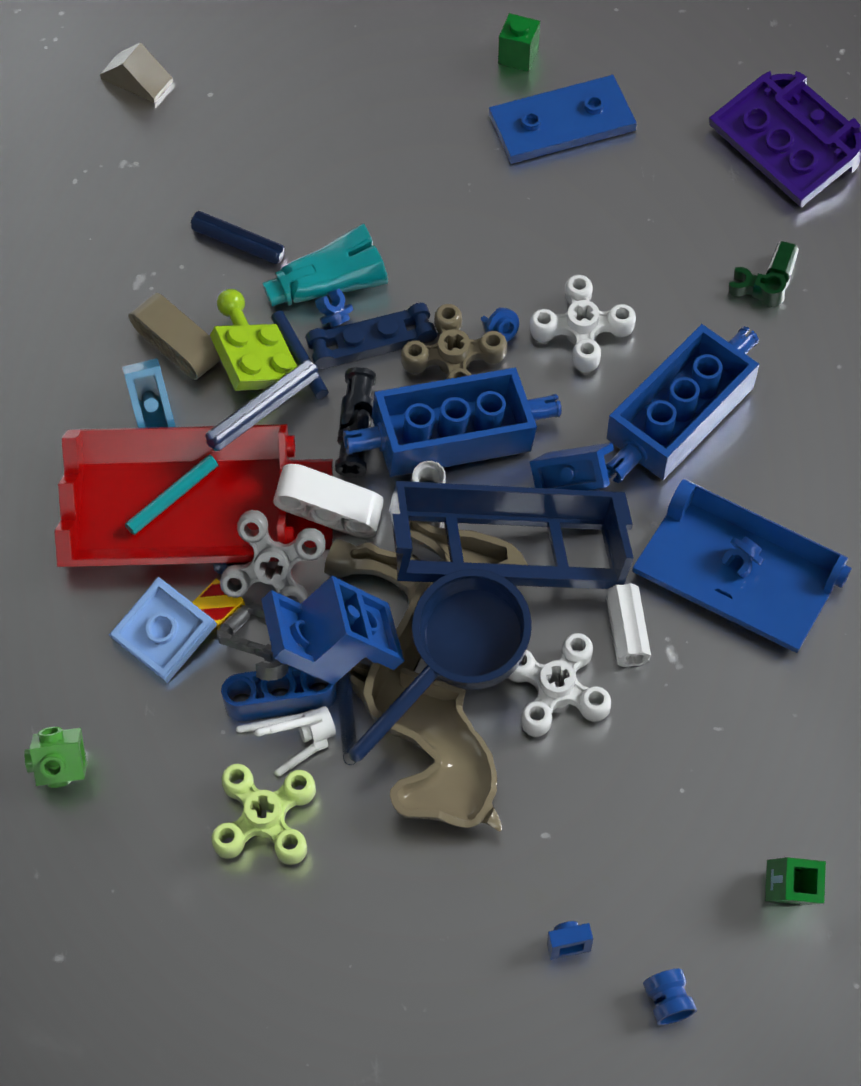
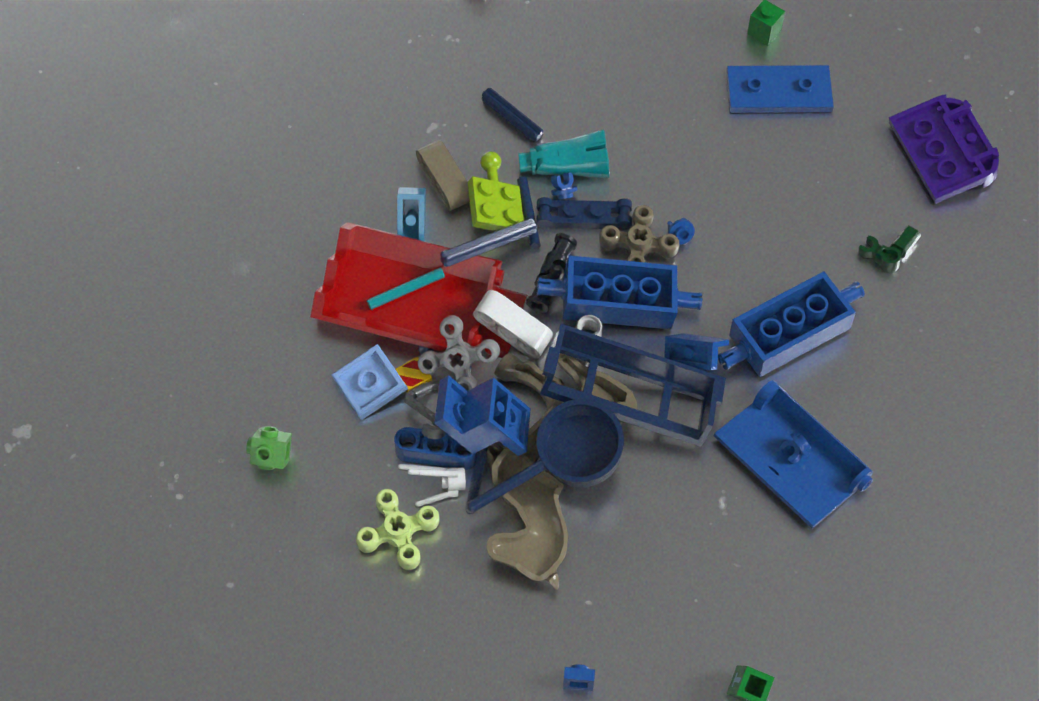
camera: 15 degrees right, 0 degrees up
white gear [508,633,611,737] -> none
white gear [529,275,636,372] -> none
white axle [606,583,651,668] -> none

